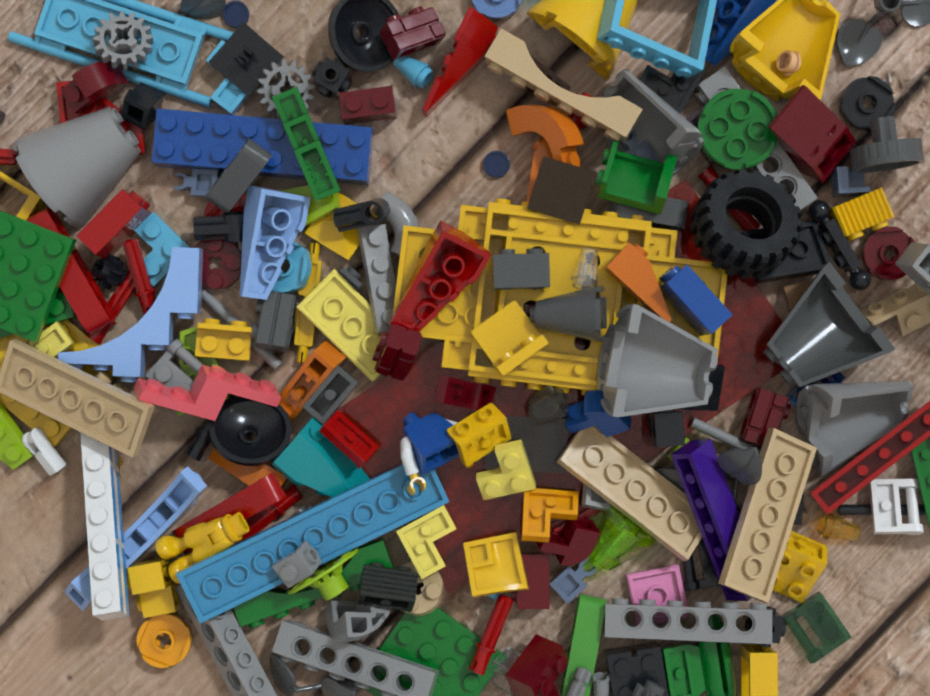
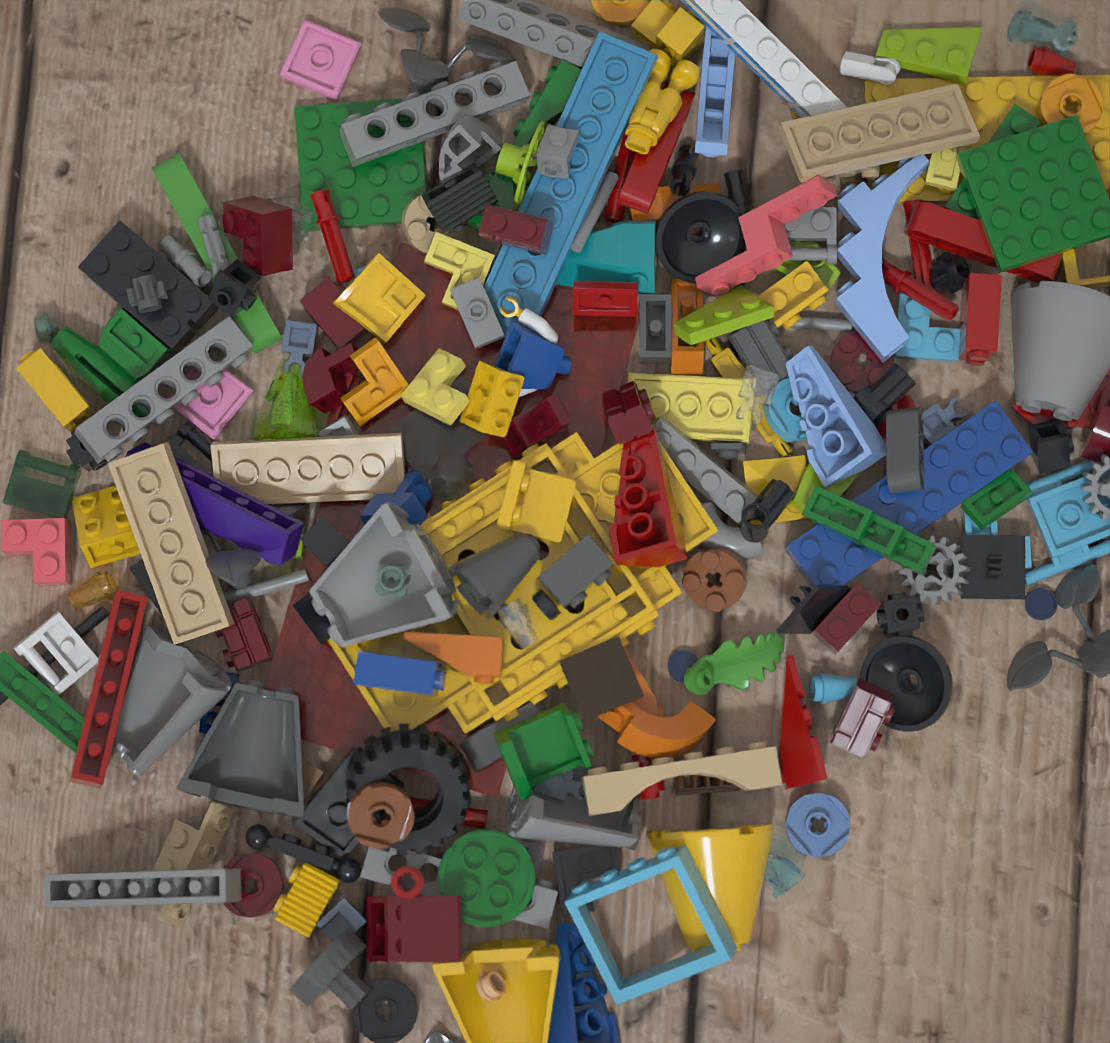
camera: 145 degrees right, 5 degrees down
none -> coral brick [1,518,72,586]
none -> black brick [208,259,263,317]
none -> dark orange plate [347,782,414,849]
none -> sand green plate [375,564,409,597]
none -> red cone [391,866,424,899]
none -> light grey plate [450,277,504,349]
none -> dark red brick [479,204,554,255]
none -> black tile [532,589,562,620]
none -> light grey bar [571,172,619,252]
none -> black pin [670,144,698,196]
none -> lime wing [674,285,774,345]
none -> dark orange plate [681,547,747,612]
none -> bright green plant [684,632,785,695]
none -> clear plate [736,365,780,426]
none -> black piece [776,585,851,634]
none -> green plate [961,468,1032,531]

